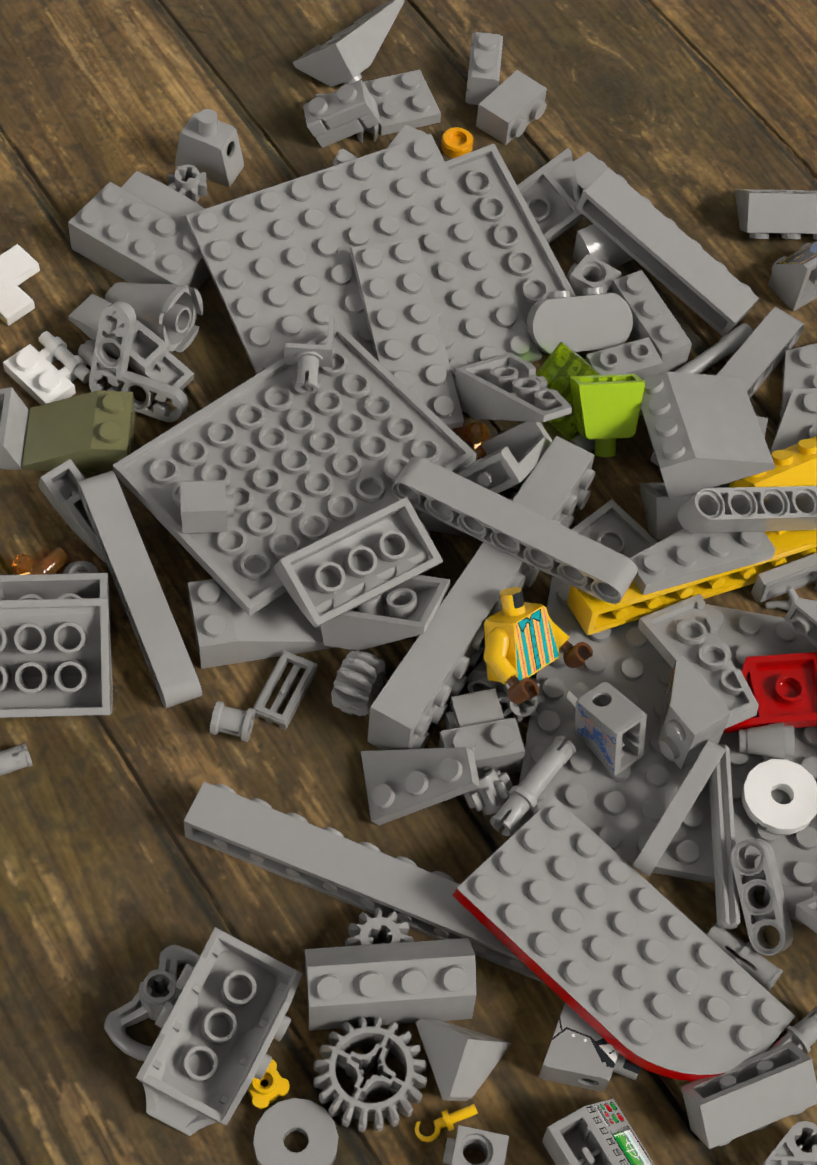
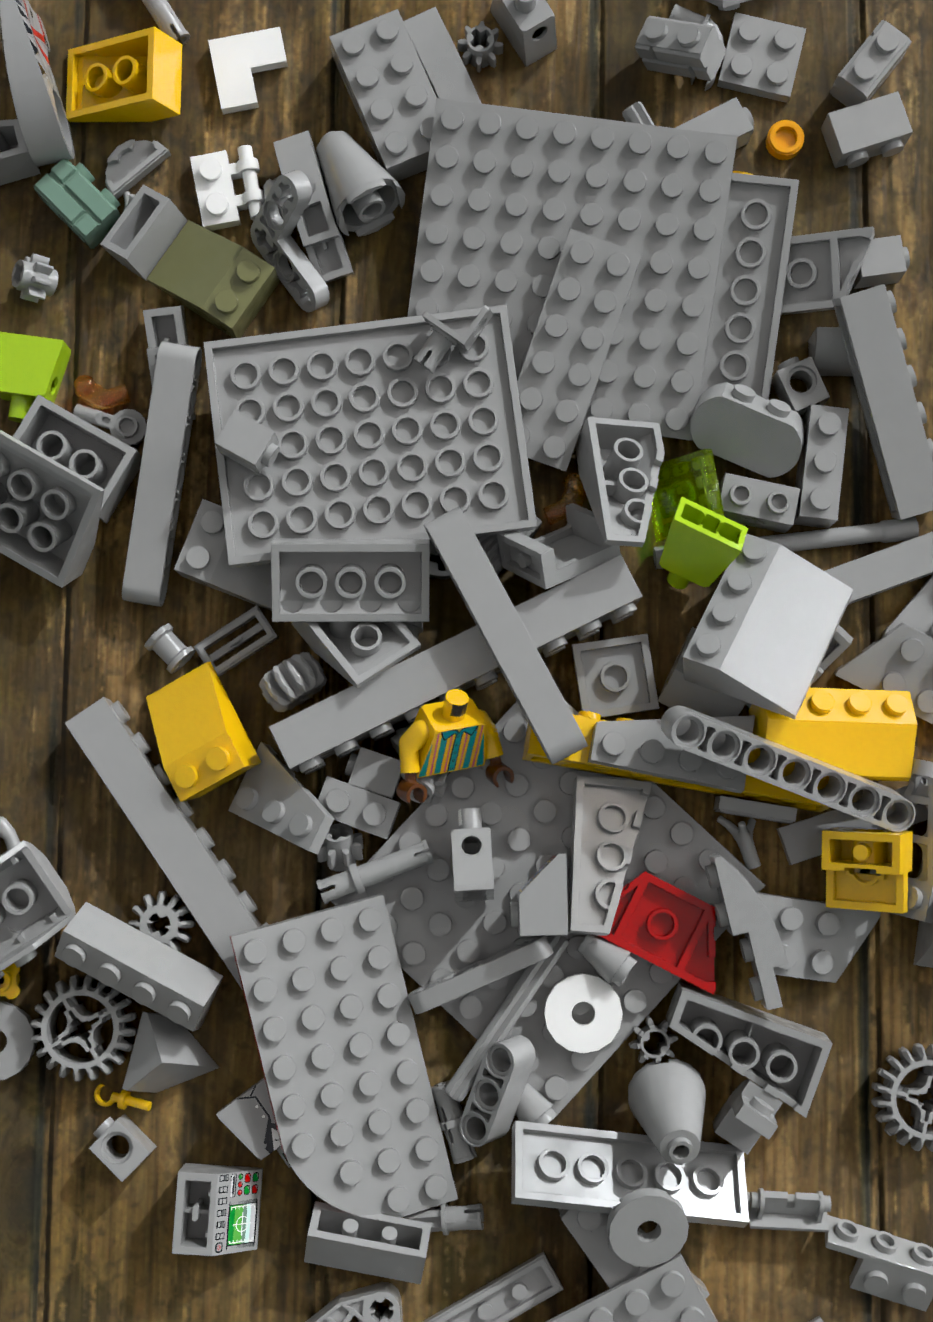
camera: 40 degrees right, 25 degrees up
none -> yellow slope [146,661,262,802]

